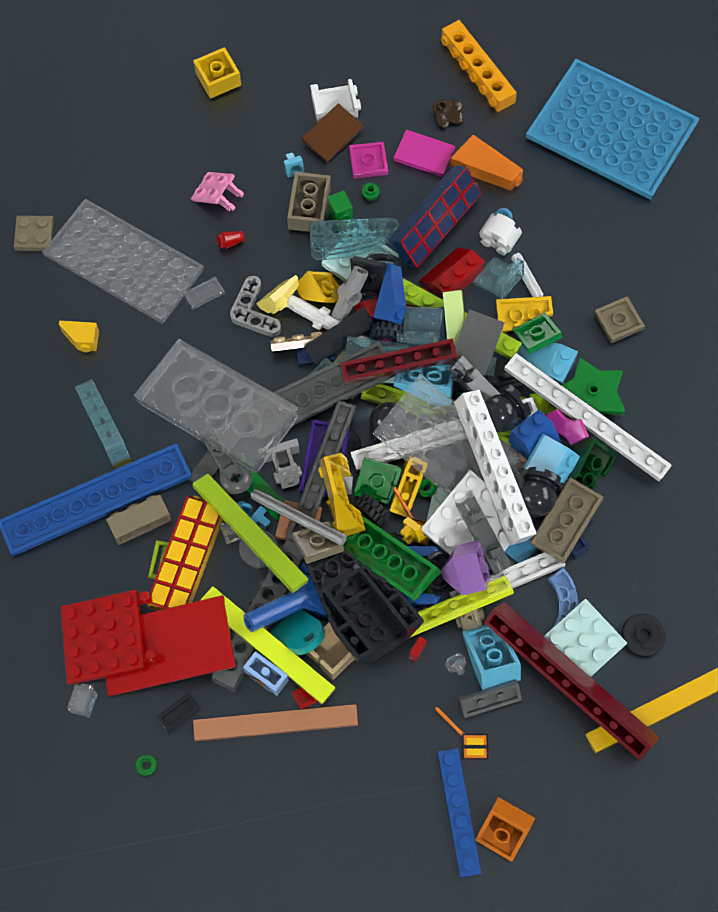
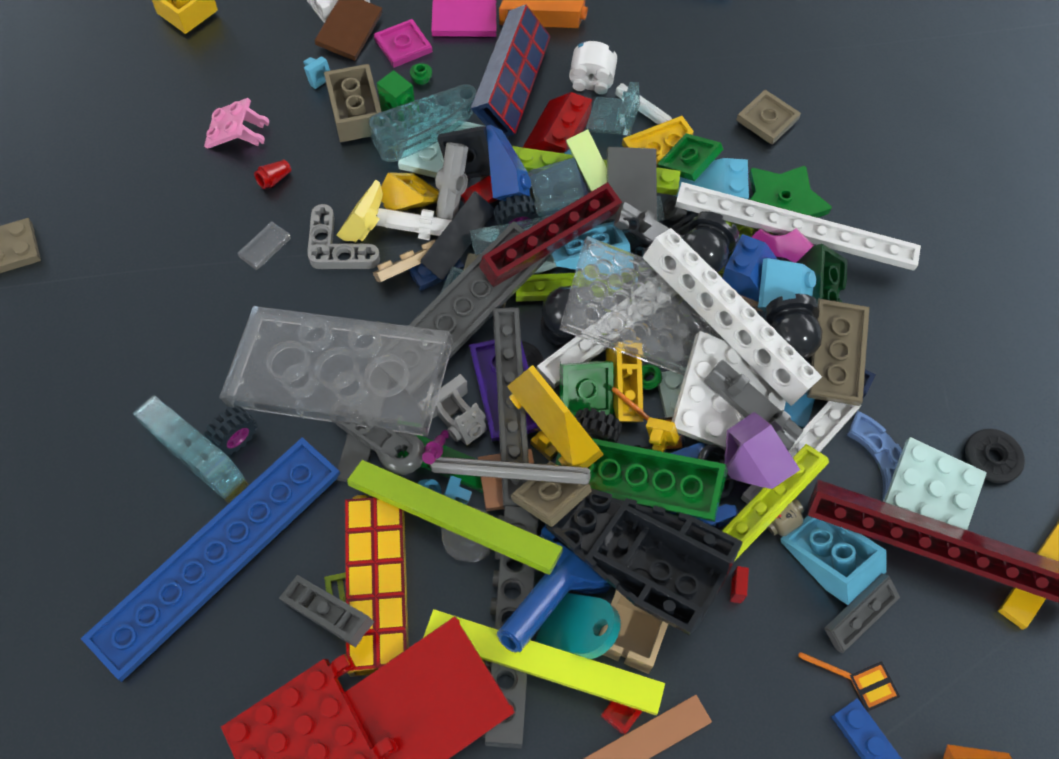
camera: 25 degrees left, 5 degrees down
clear plate [43,199,204,324] -> none
yellow slope [59,321,99,352] -> none
dark tan brick [106,494,172,545] -> none
clear tile [220,523,241,544] -> none
light blue brick [243,651,289,697] -> none
clear tile [445,654,467,675] -> none
none -> black wheel [204,406,258,457]
none -> dark grey hinge [279,575,374,648]
none -> magenta piece [422,430,449,464]

